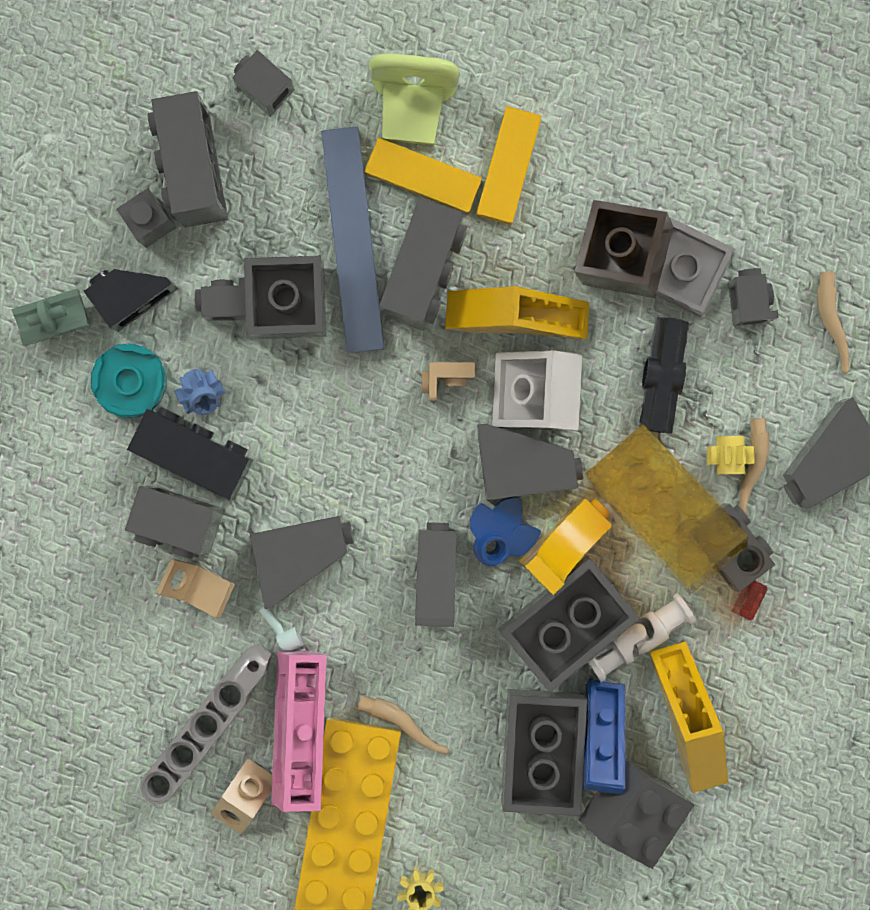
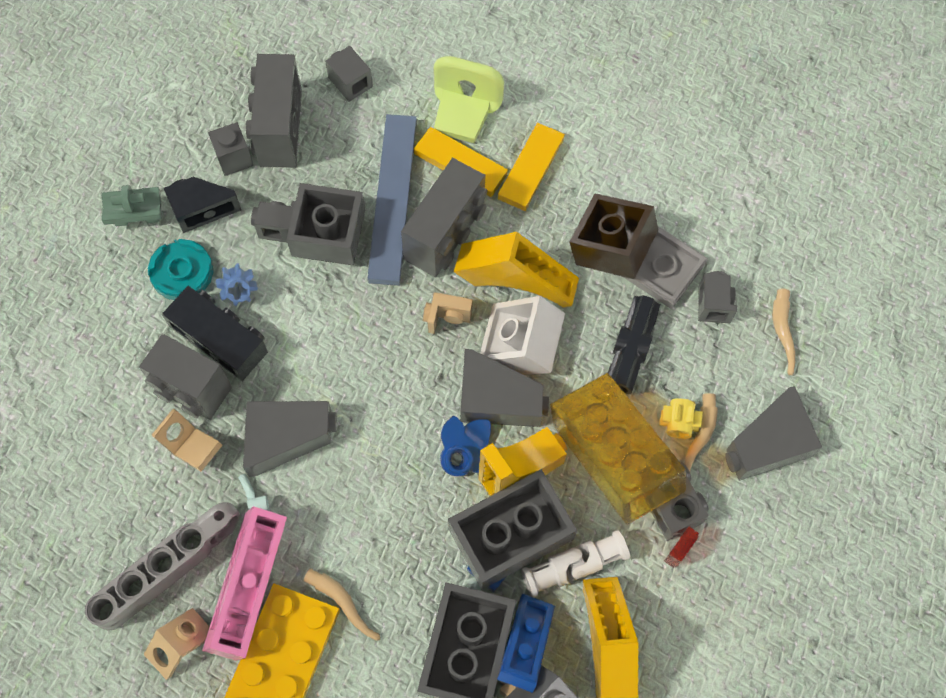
camera: 10 degrees right, 20 degrees down
dark grey slope [415,522,457,627] -> none

